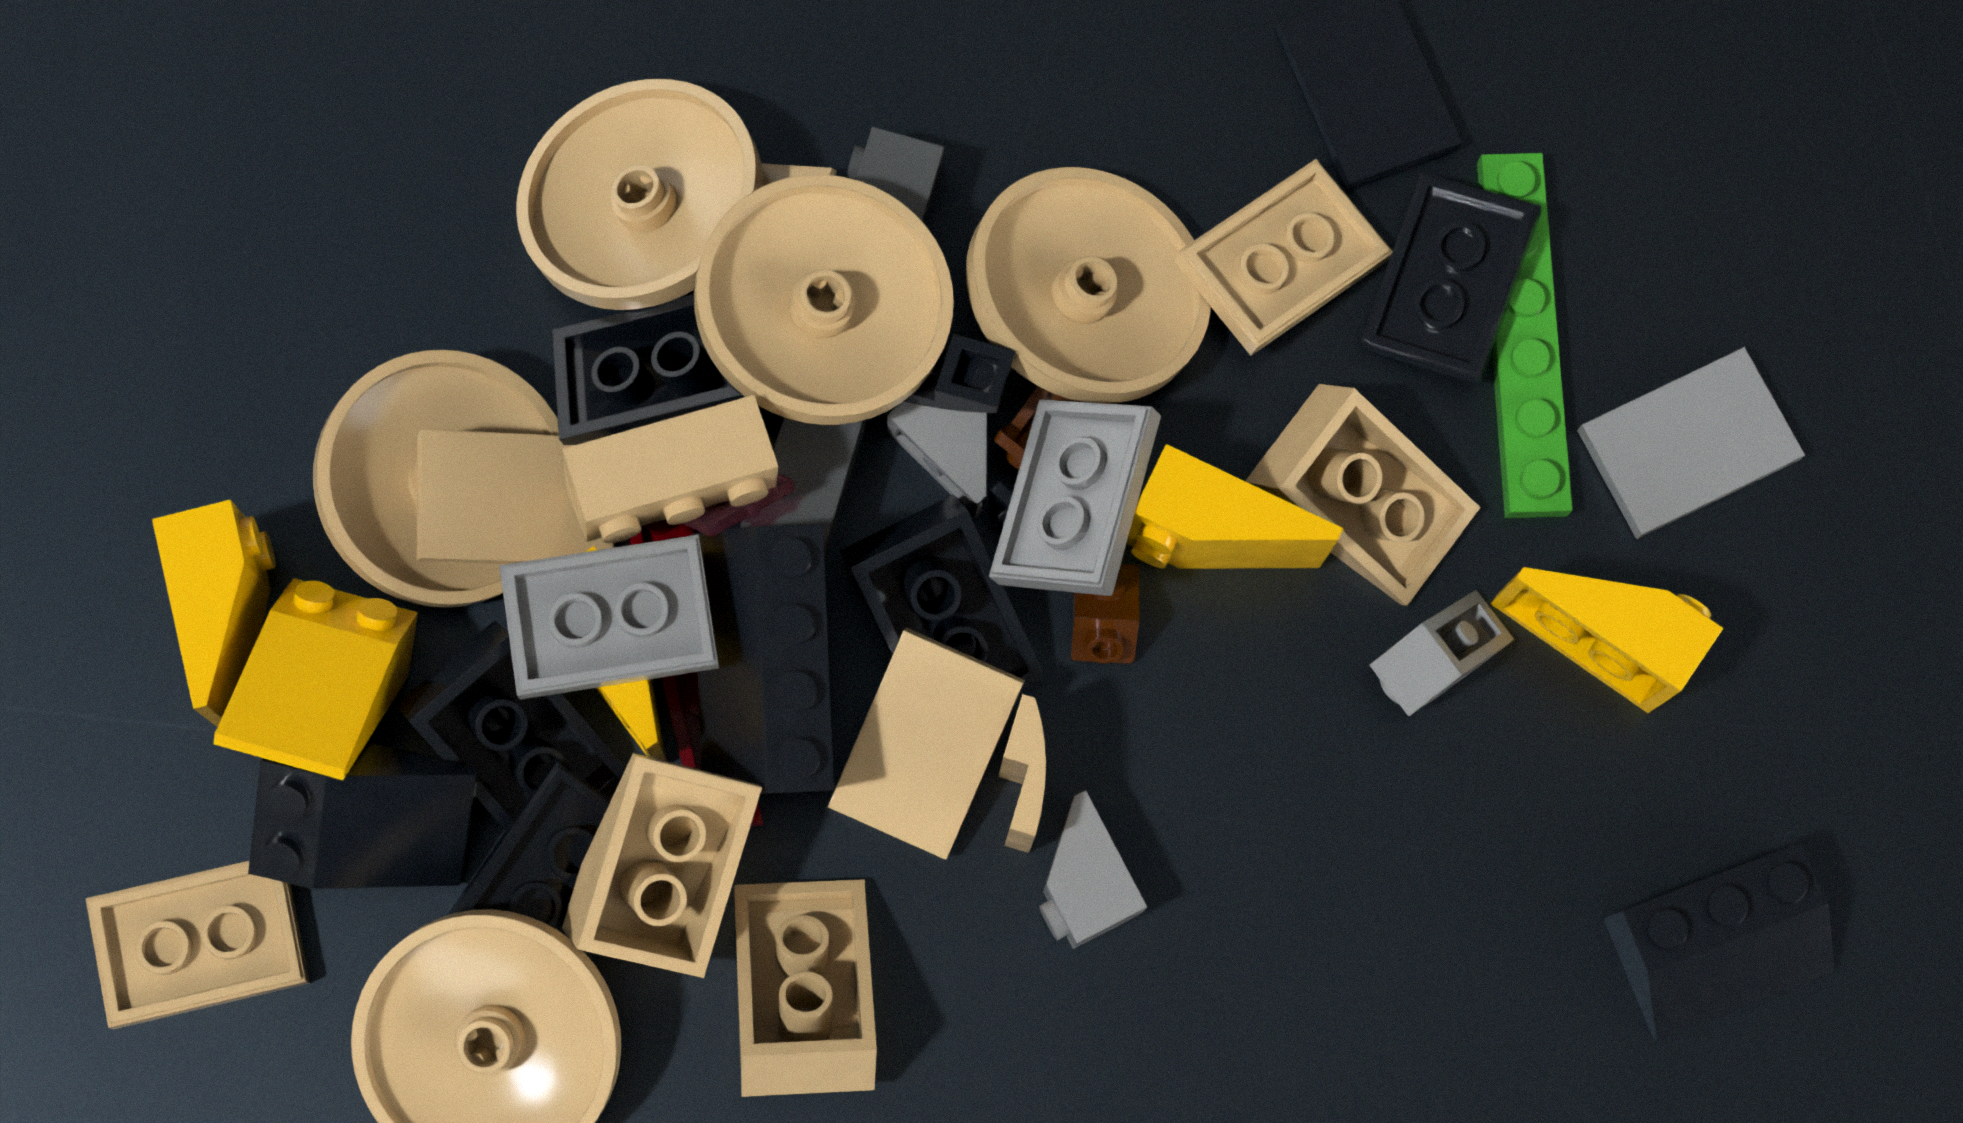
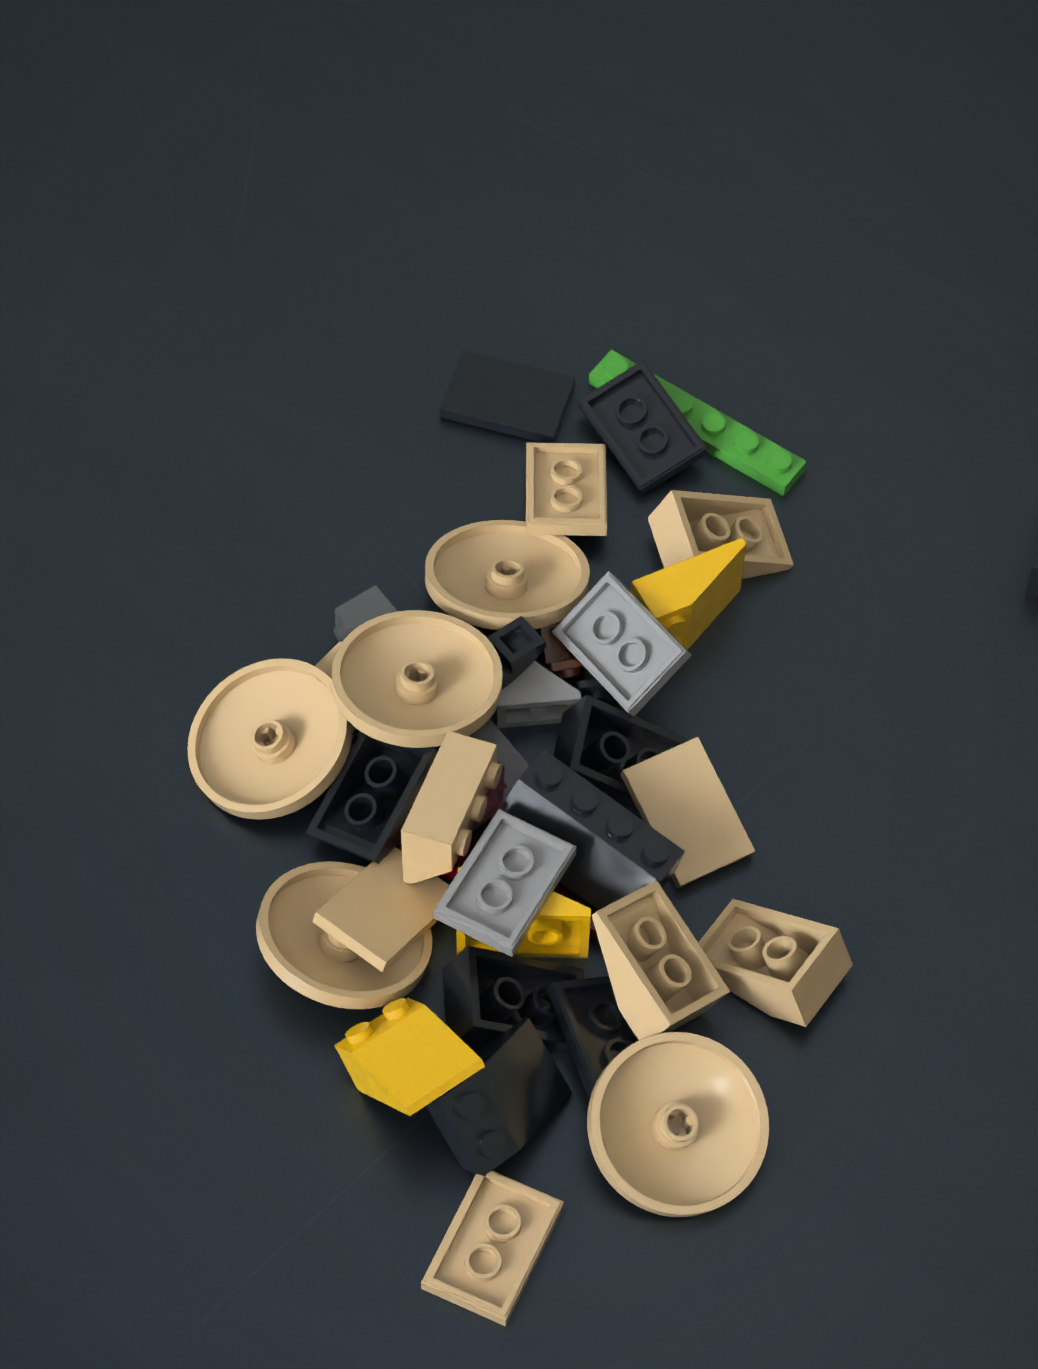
camera: 45 degrees left, 20 degrees down
yellow slope [152,499,276,727] -> none
tan slope [998,694,1046,853] -> none
light grey slope [1039,790,1147,949] -> none
reddish brown bracket [1071,564,1139,664] -> none
light grey slope [1369,590,1515,716] -> none
yellow slope [1491,567,1723,713] -> none
light grey tile [1577,347,1805,540] -> none

